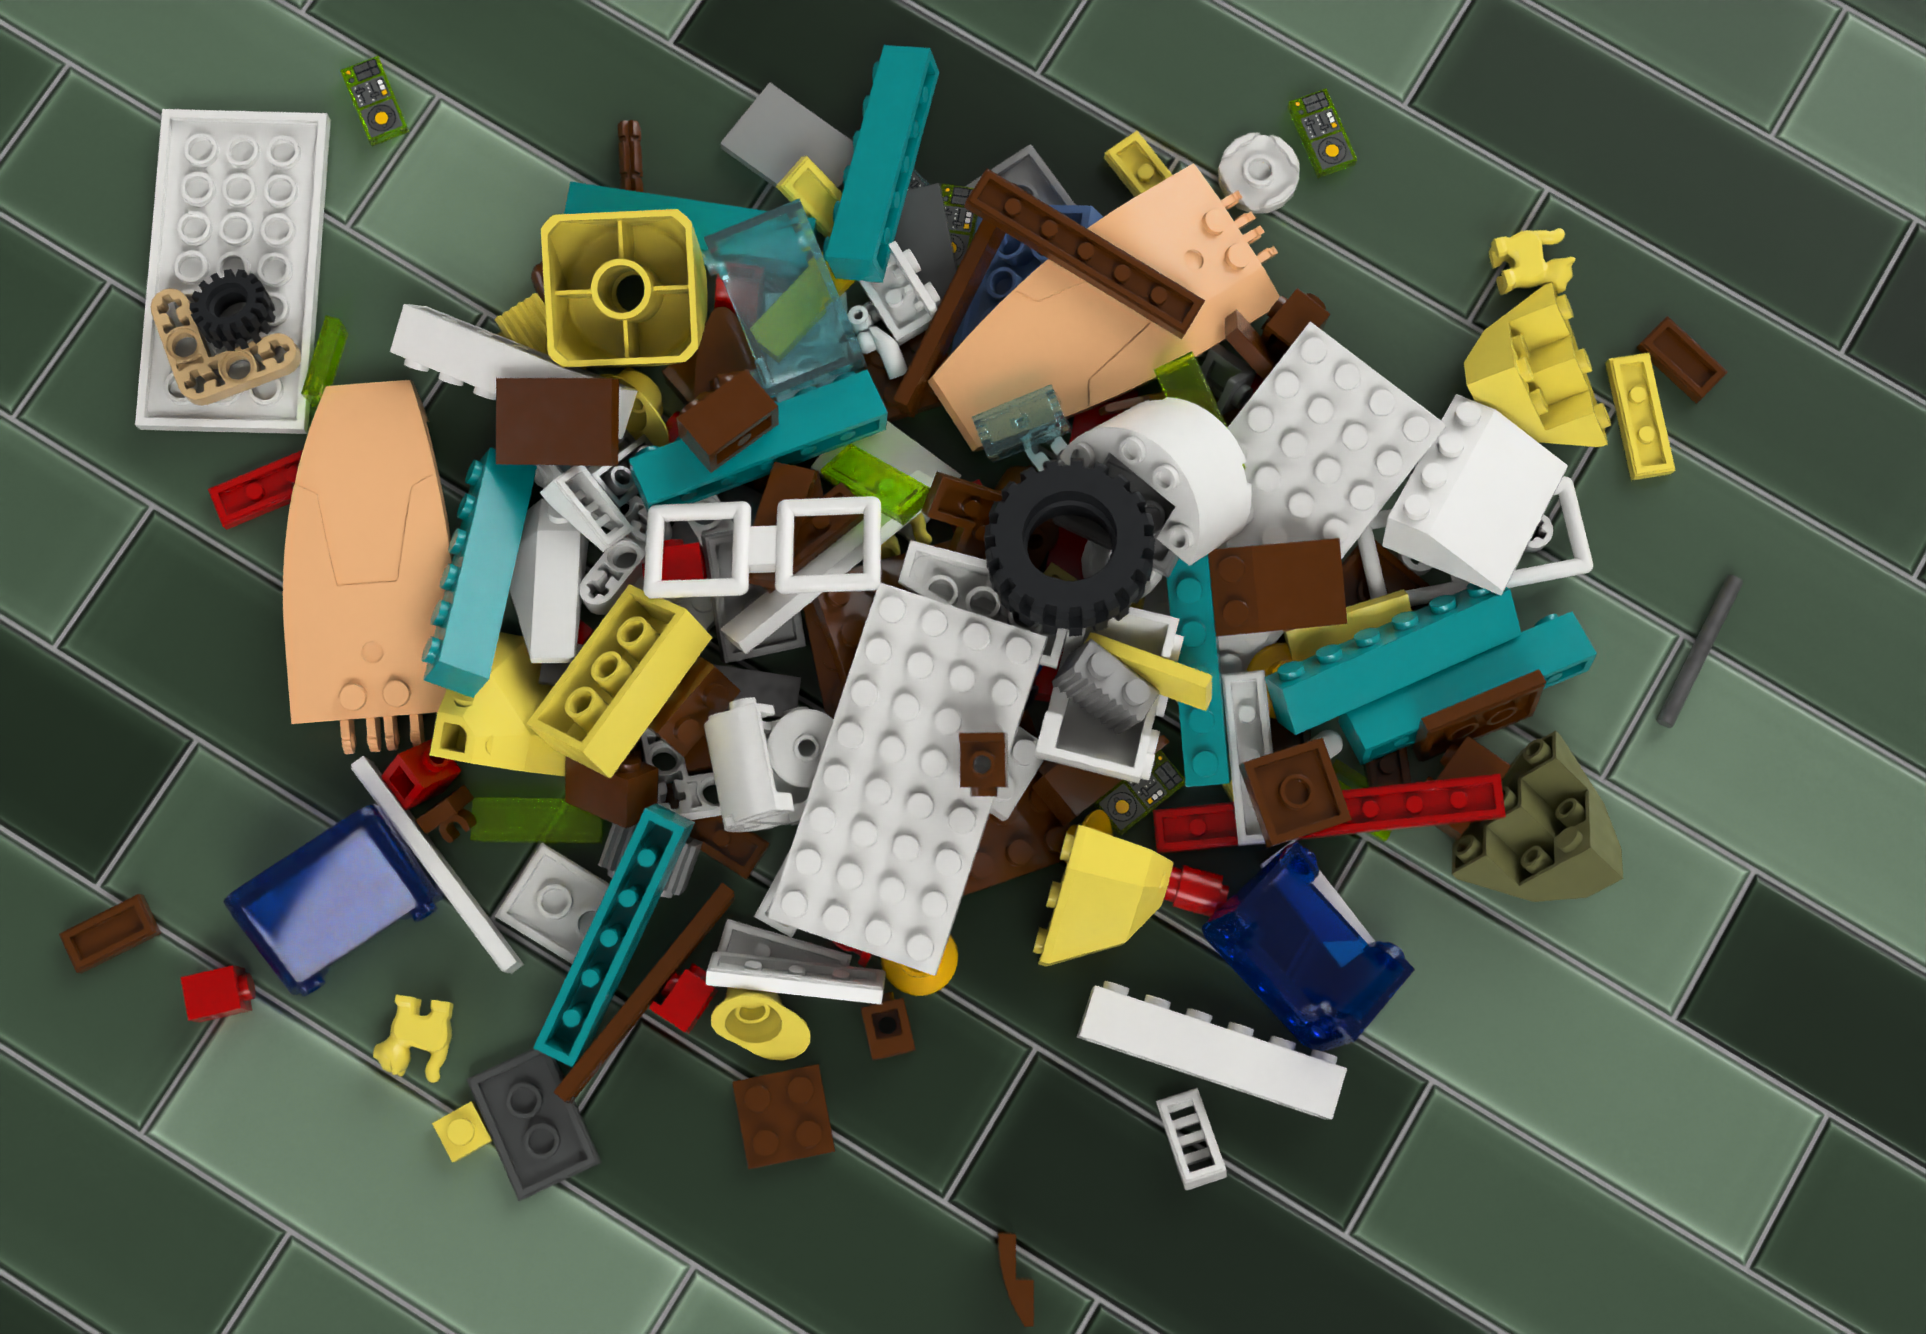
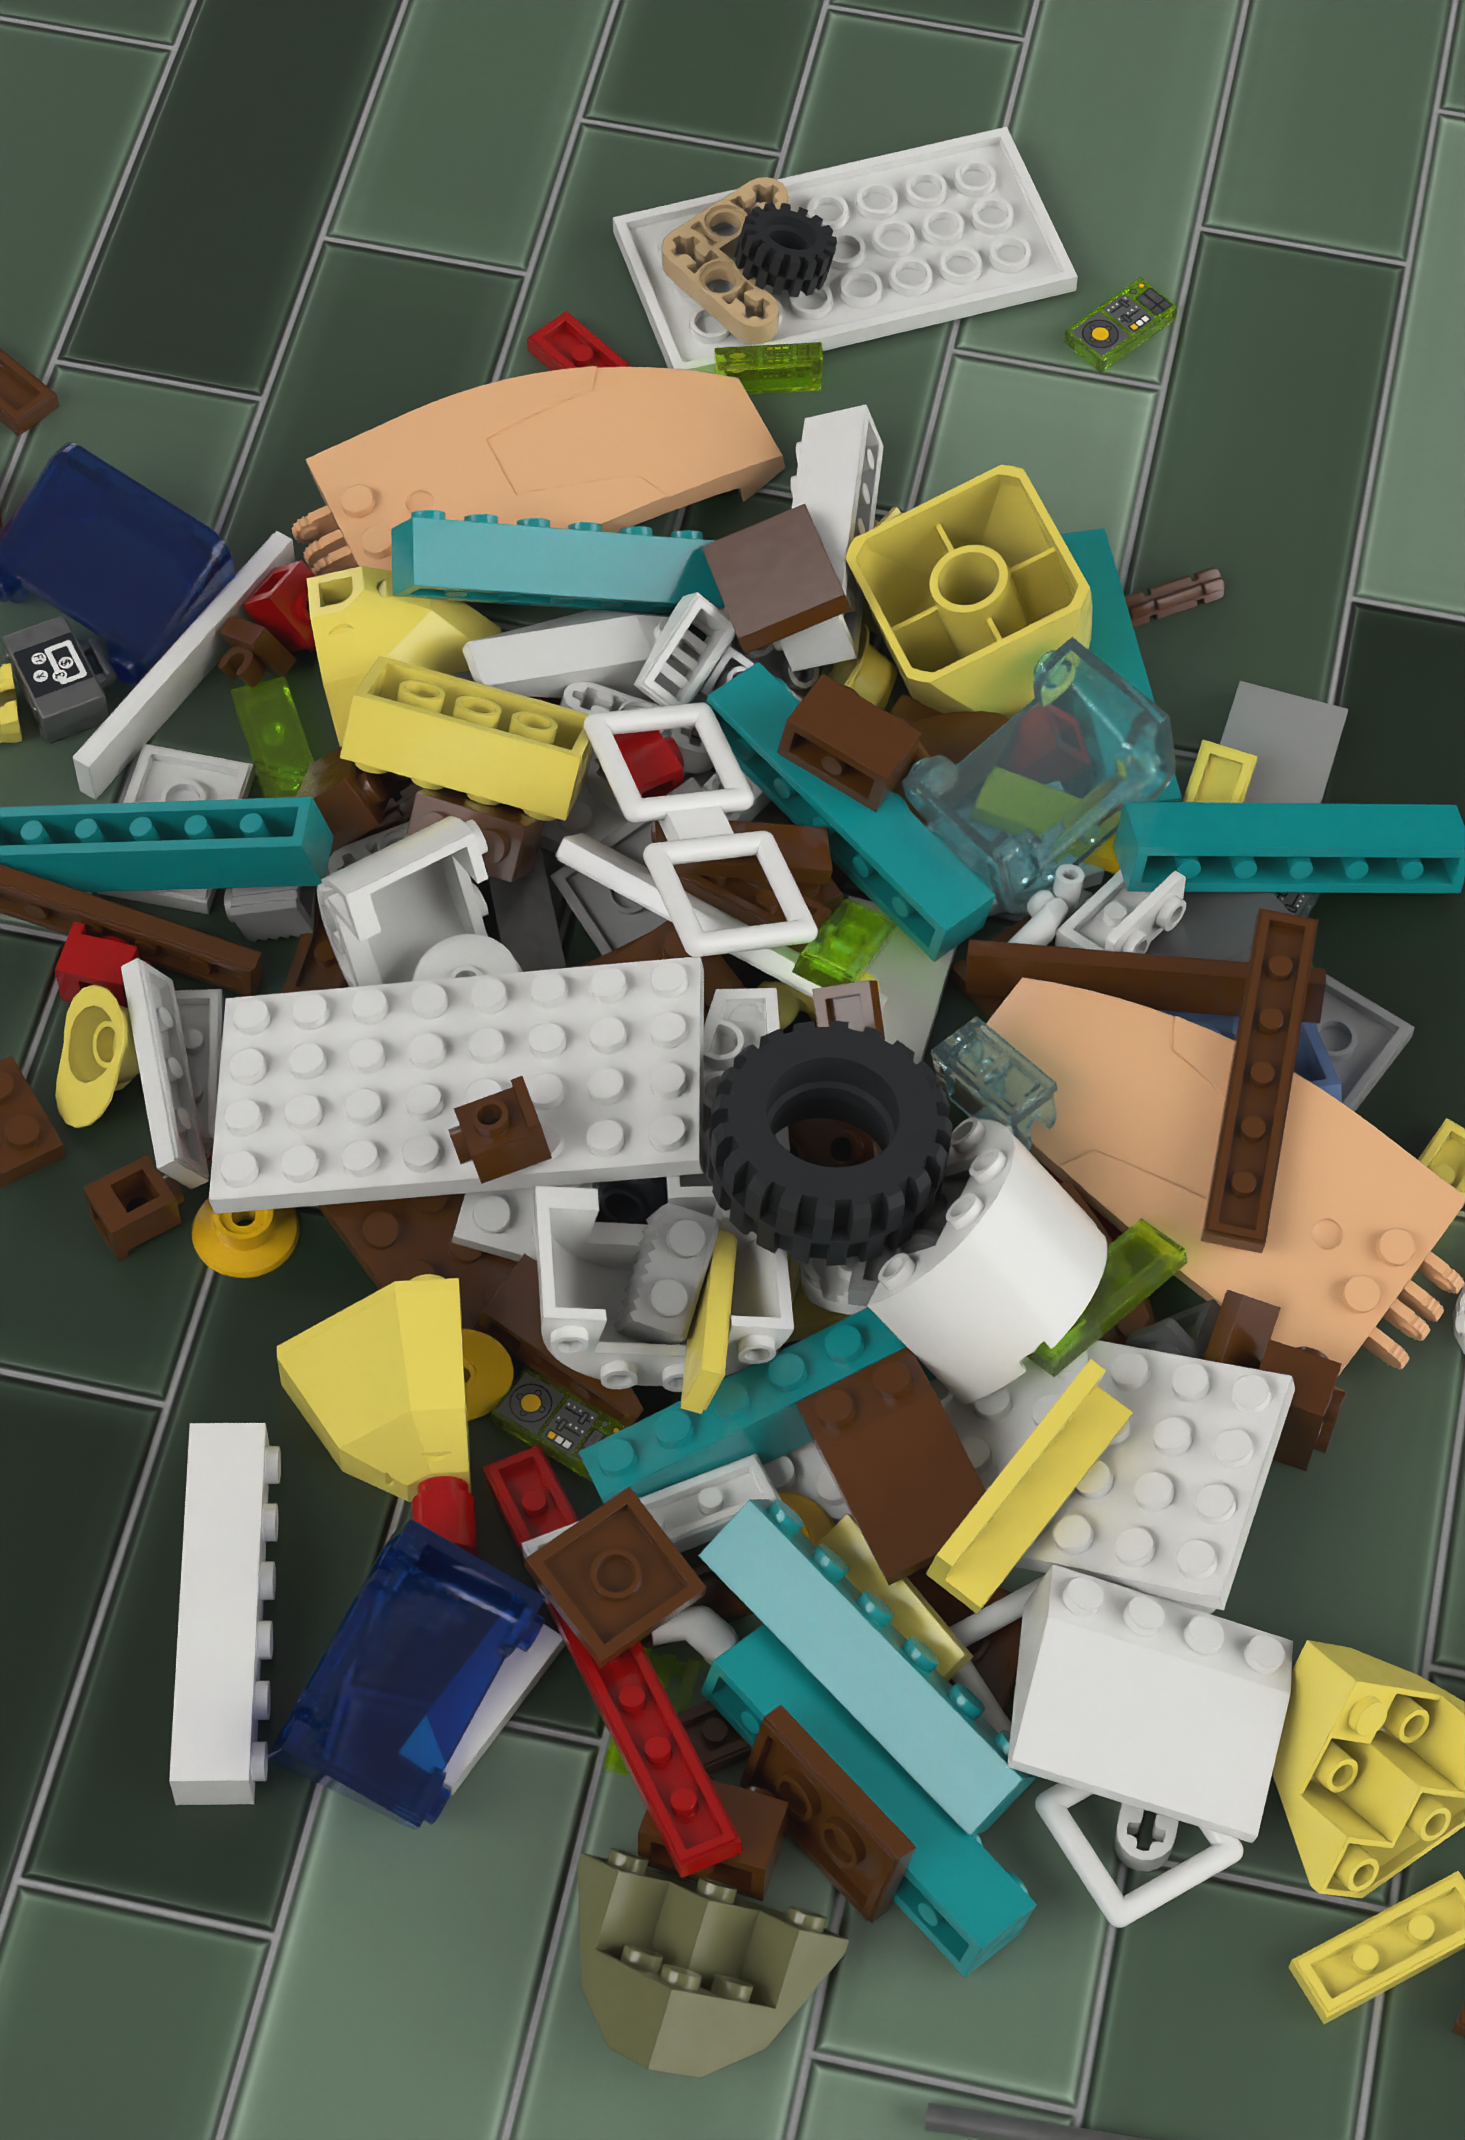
camera: 75 degrees right, 20 degrees down
white slope [1156,1088,1227,1190] -> none
none -> flat silver piece [2,615,117,743]
none -> light yellow fence [926,1359,1133,1614]

